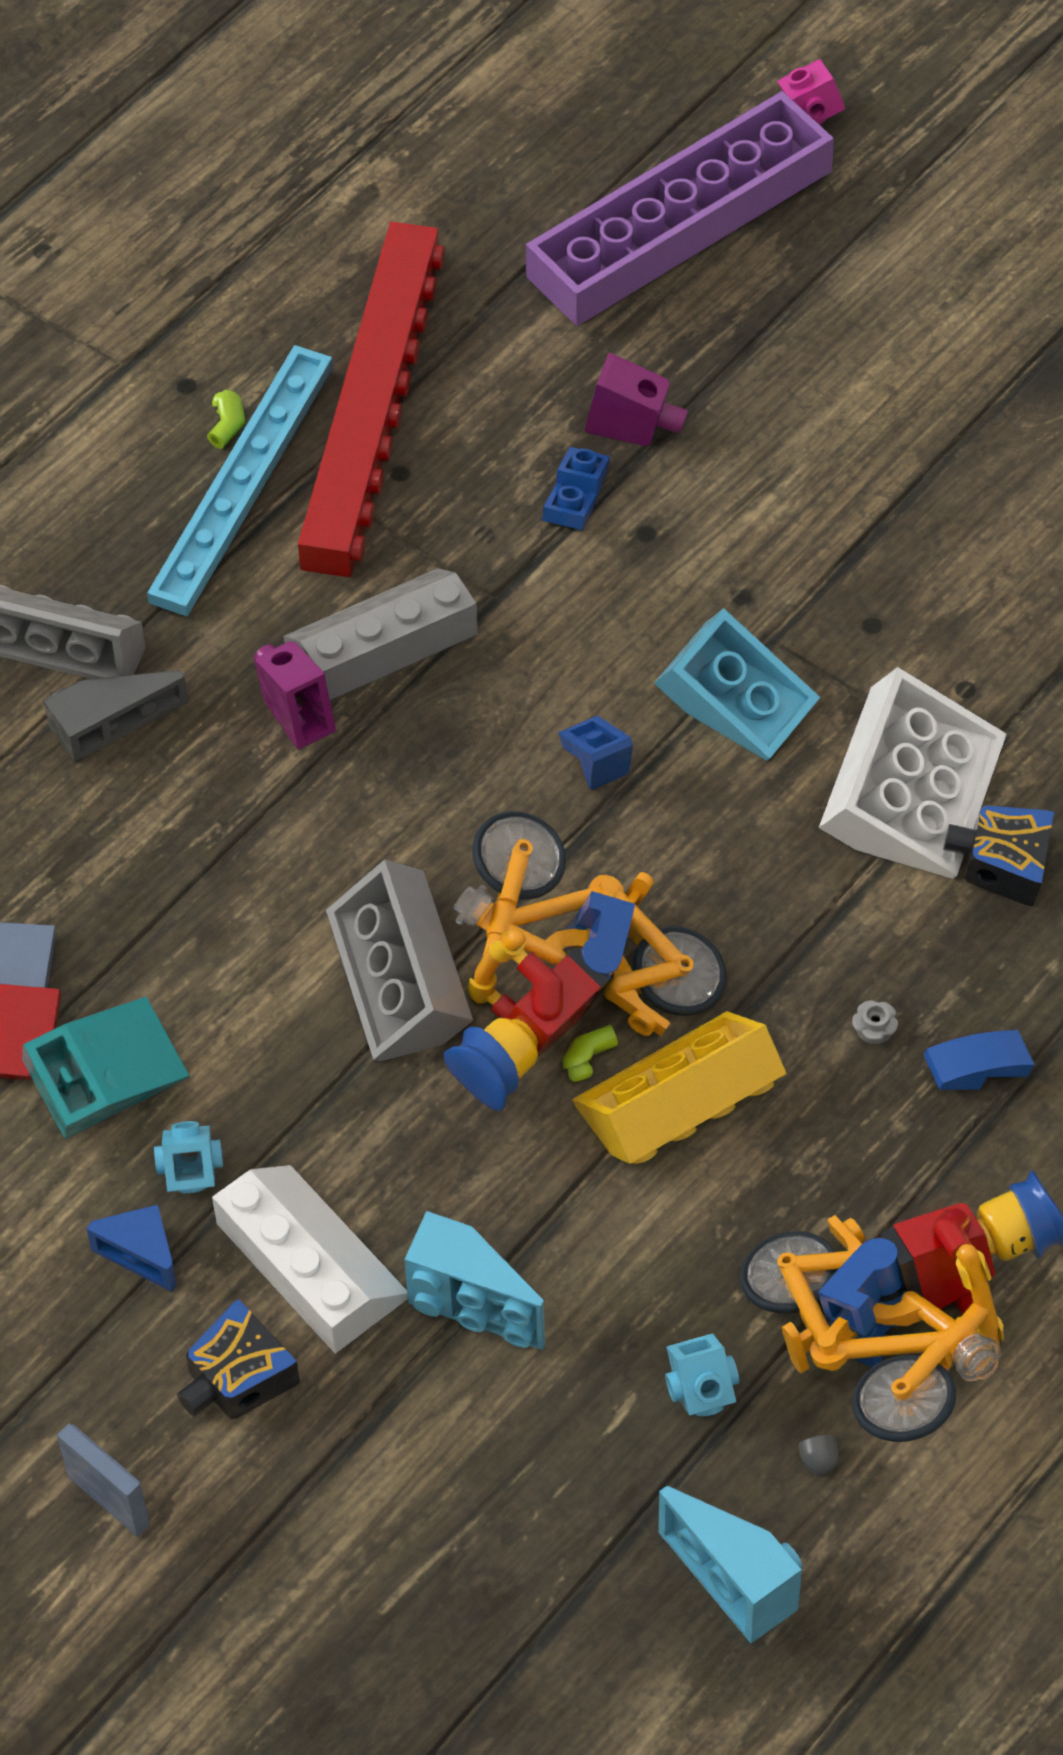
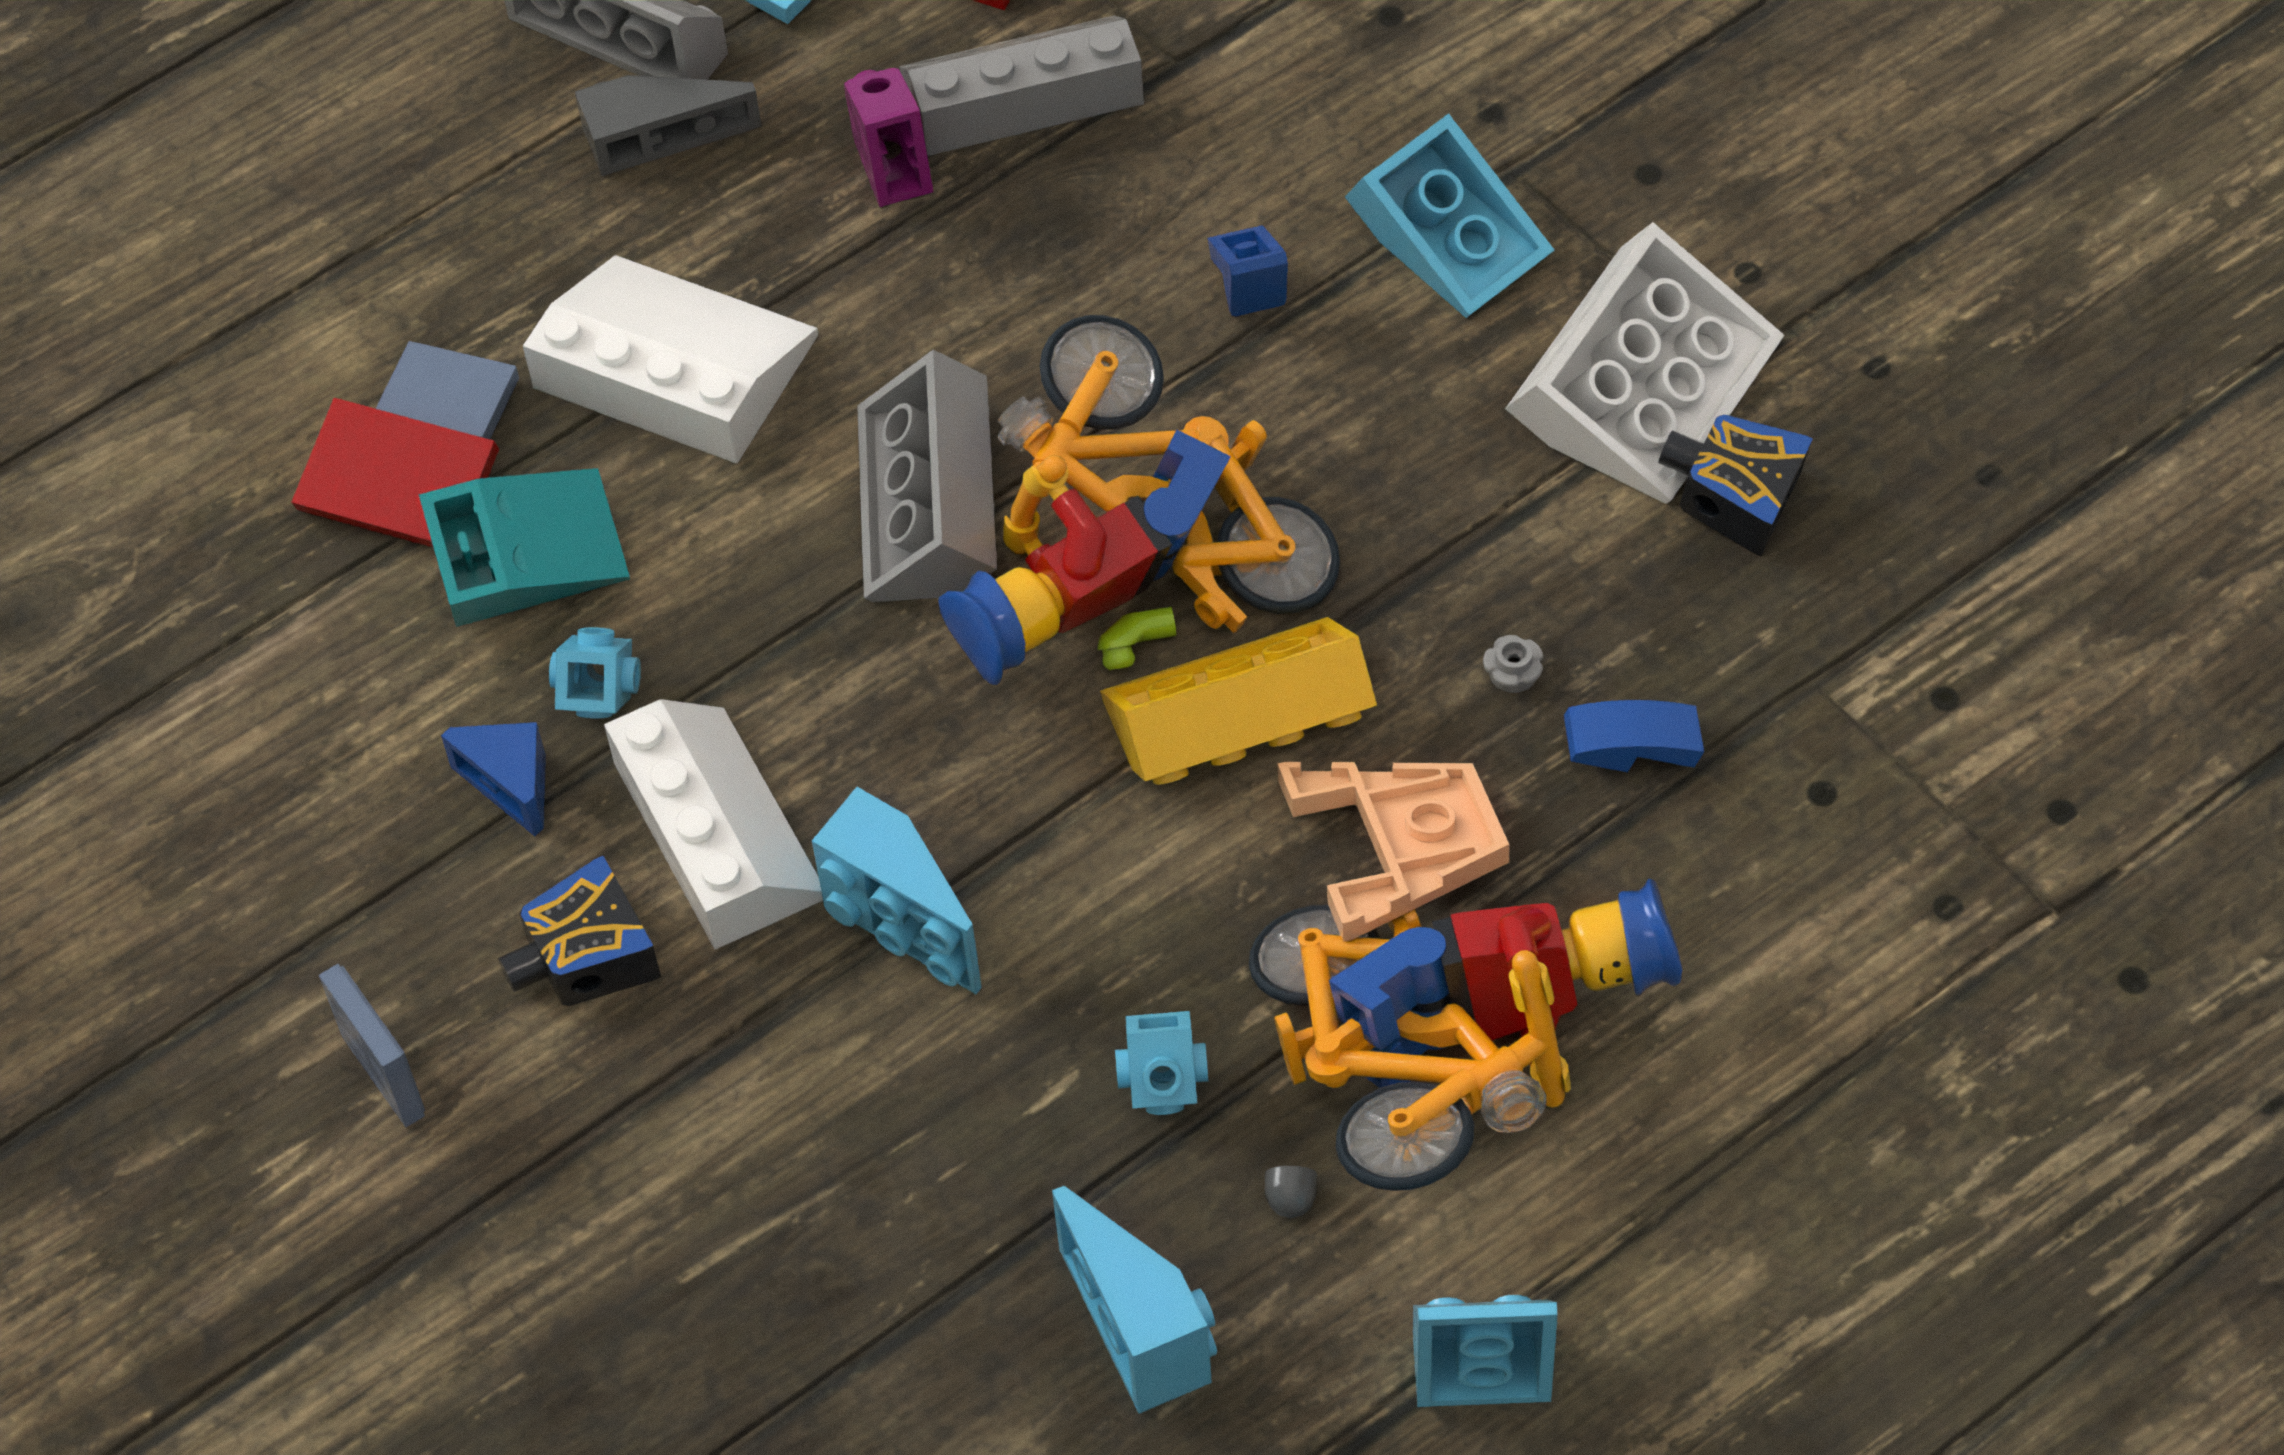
camera: 15 degrees right, 0 degrees up
none -> white slope [523,255,818,464]
none -> light nougat wing [1277,762,1509,942]
none -> medium azure slope [1413,1295,1558,1407]

